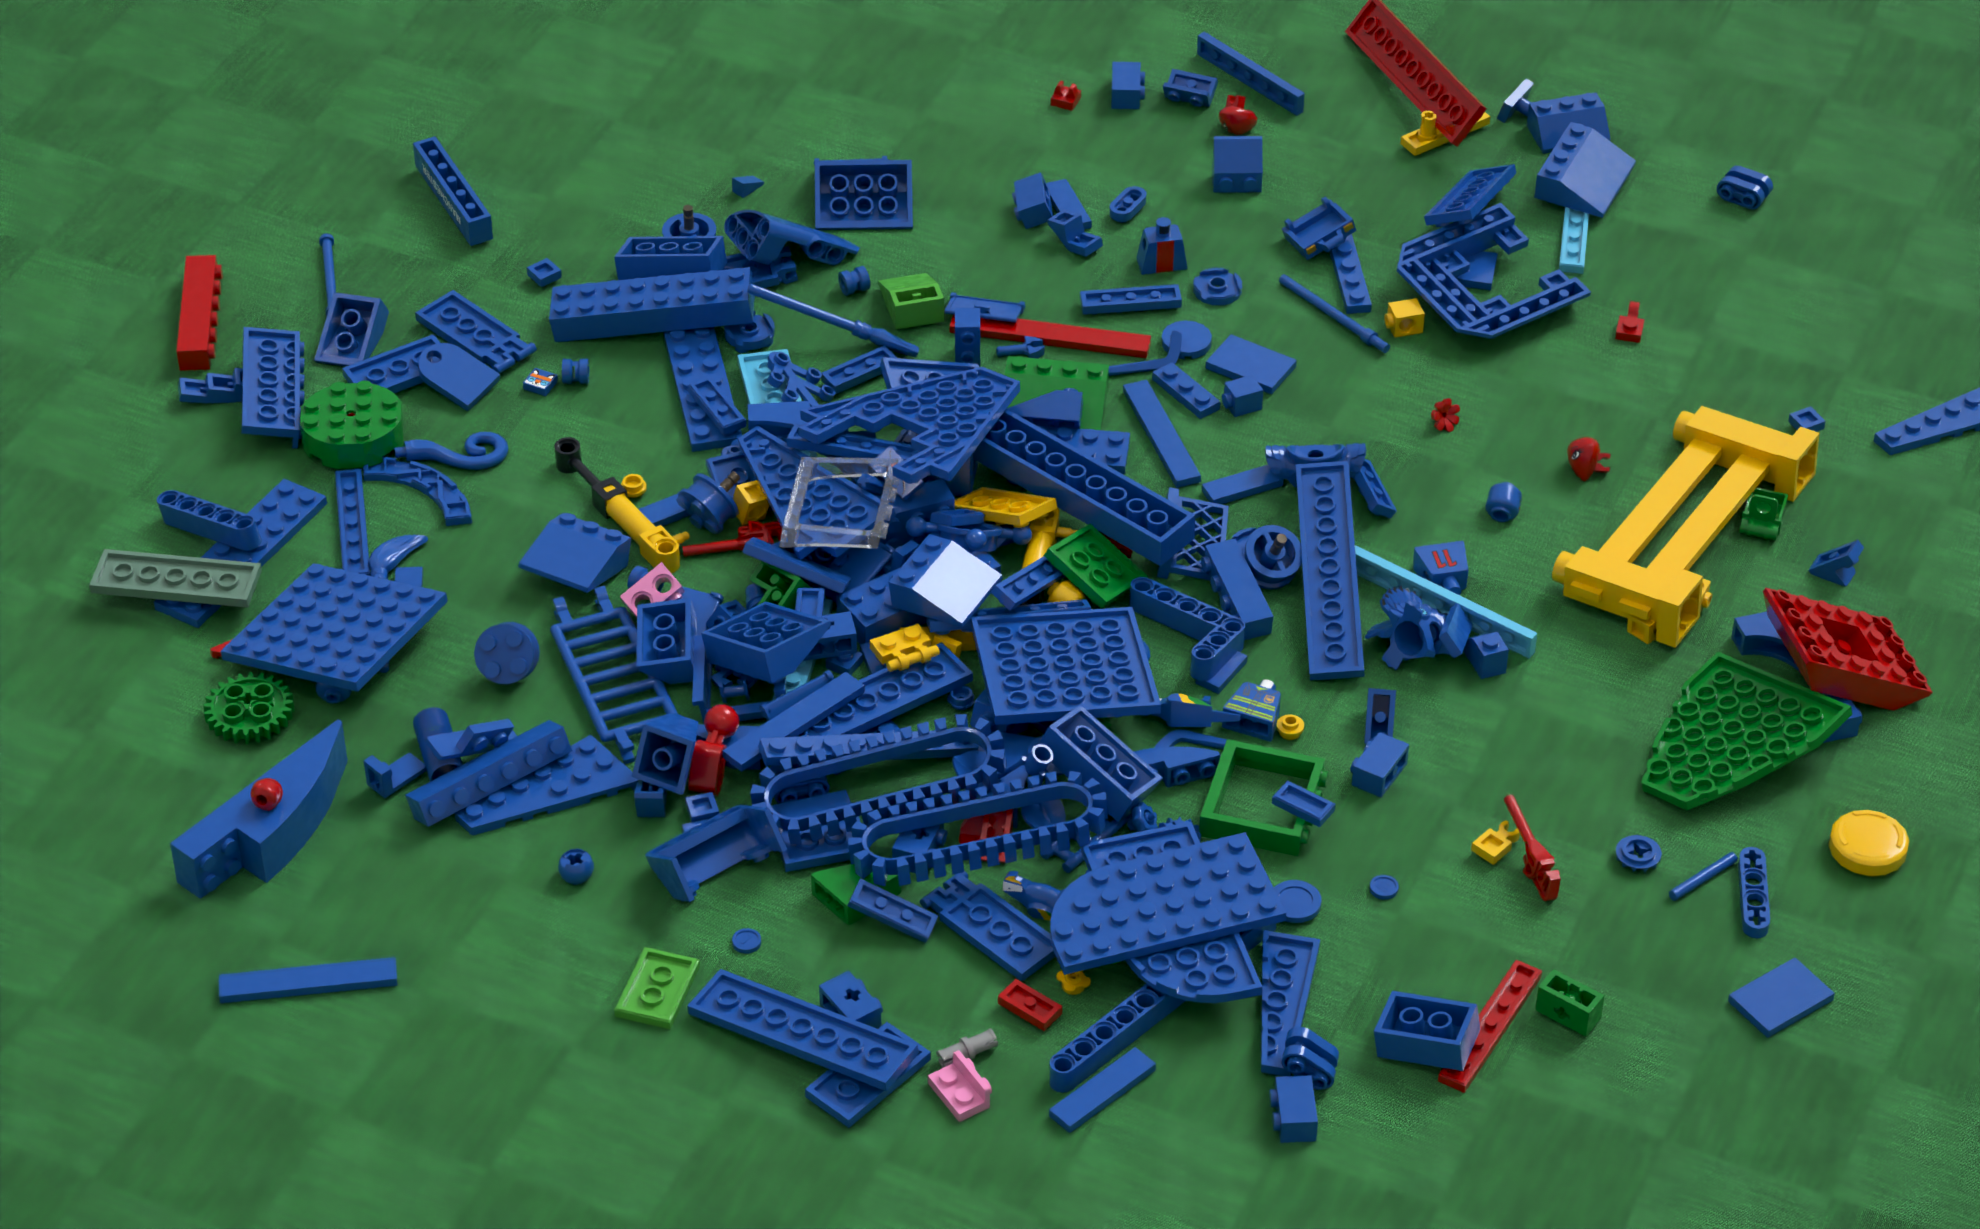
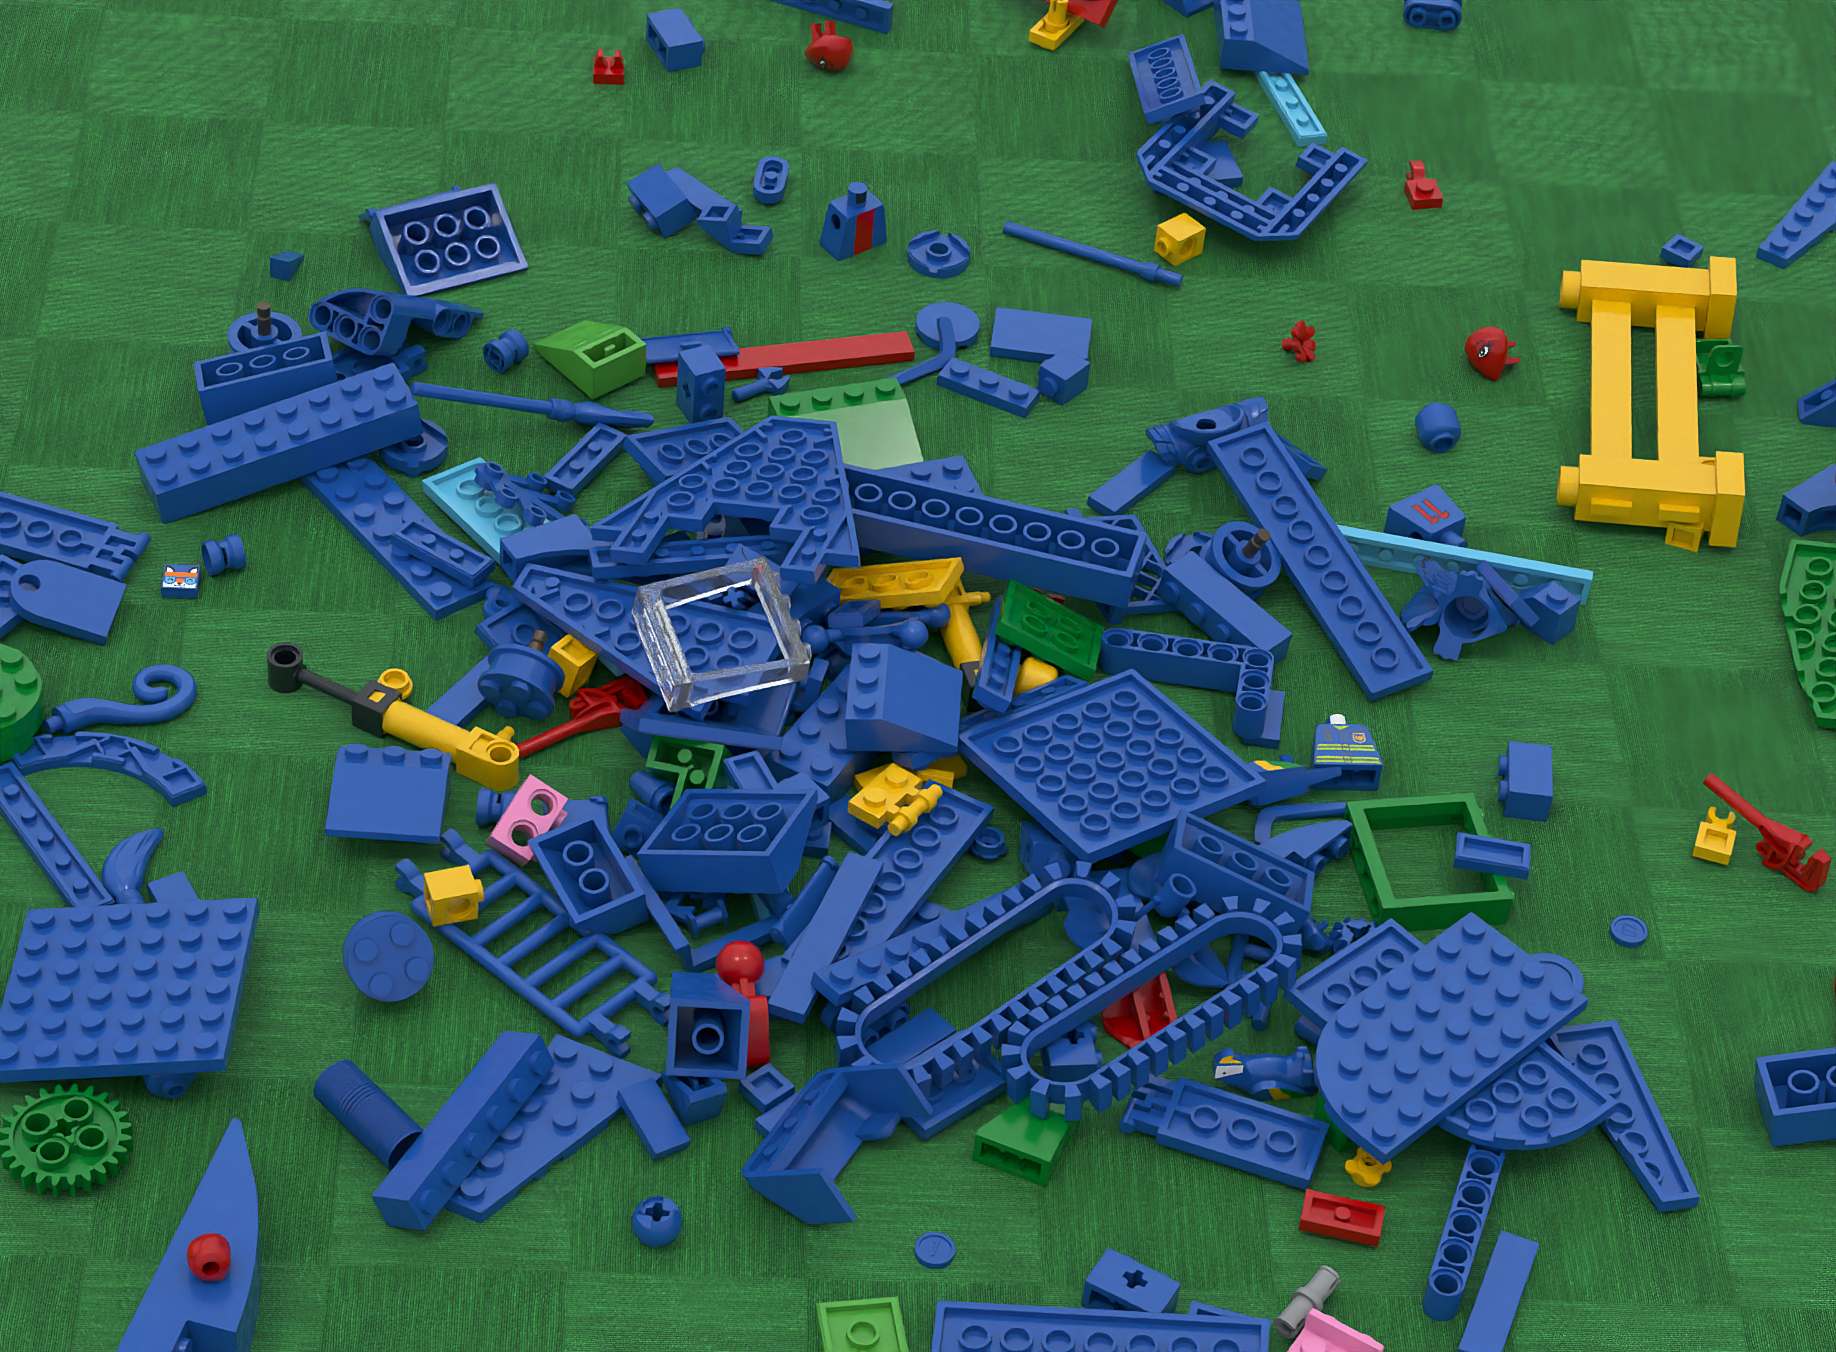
camera: 30 degrees left, 0 degrees up
blue bracket [364,753,427,798] -> none
blue bracket [425,719,517,760] -> none
blue plate [527,258,562,287] -> none
blue tile [847,878,938,943] -> none
blue slope [1007,388,1083,429] -> none
blue plate [1080,284,1182,314] -> none
blue tile [1123,380,1201,488] -> none
blue bracket [1163,69,1218,107] -> none
blue slope [1212,136,1263,193] -> none
blue brick [1269,1075,1318,1143] -> none
yellow plate [1276,715,1304,740] -> none
blue brick [1281,1027,1339,1090] -> none
blue piece [1282,196,1357,260] -> none
blue plate [1329,234,1372,314] -> none
blue slope [1364,688,1396,744] -> none
none -> yellow brick [424,865,484,927]
none -> blue tile [616,1077,691,1161]

